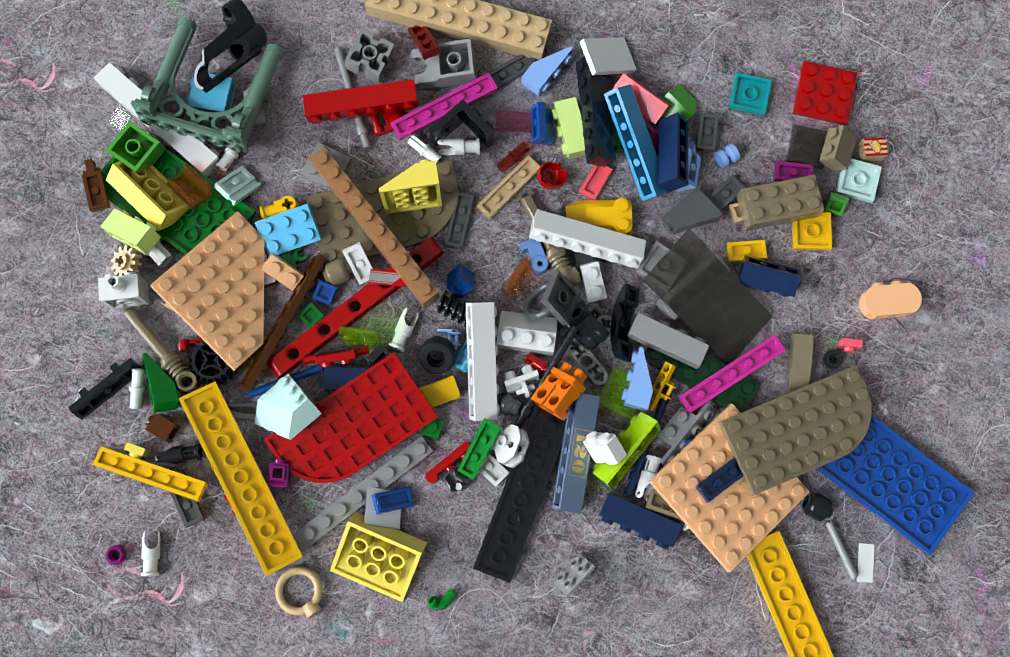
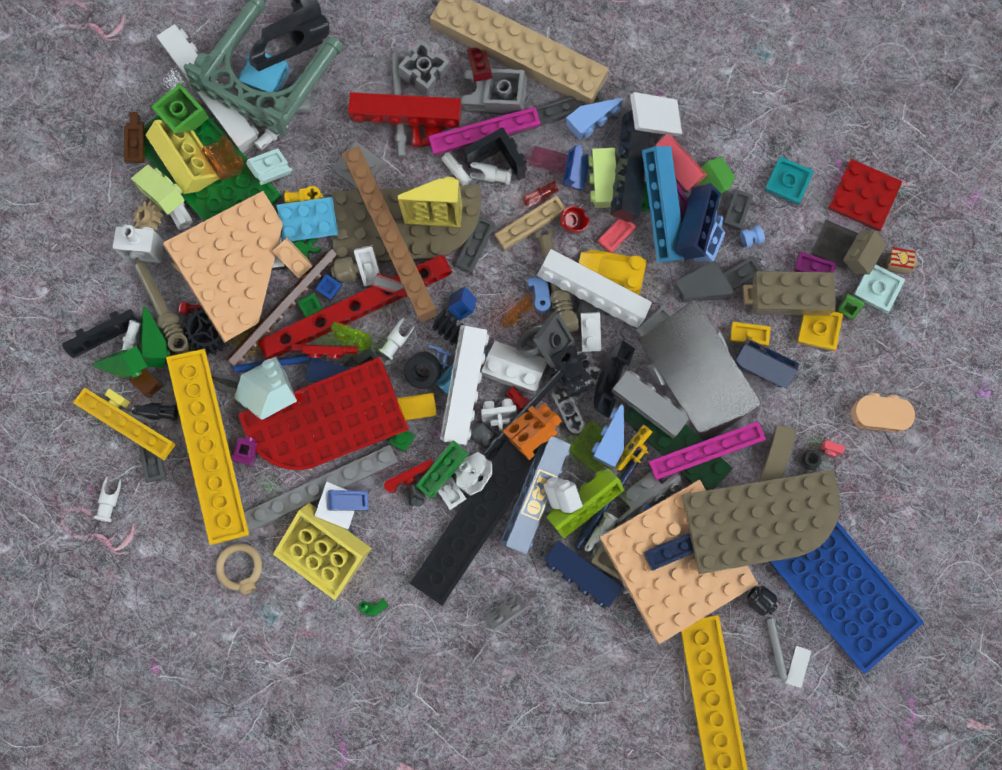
camera: 20 degrees right, 0 degrees up
magenta plate [106,545,127,565] -> none
none -> green slope [92,346,147,379]

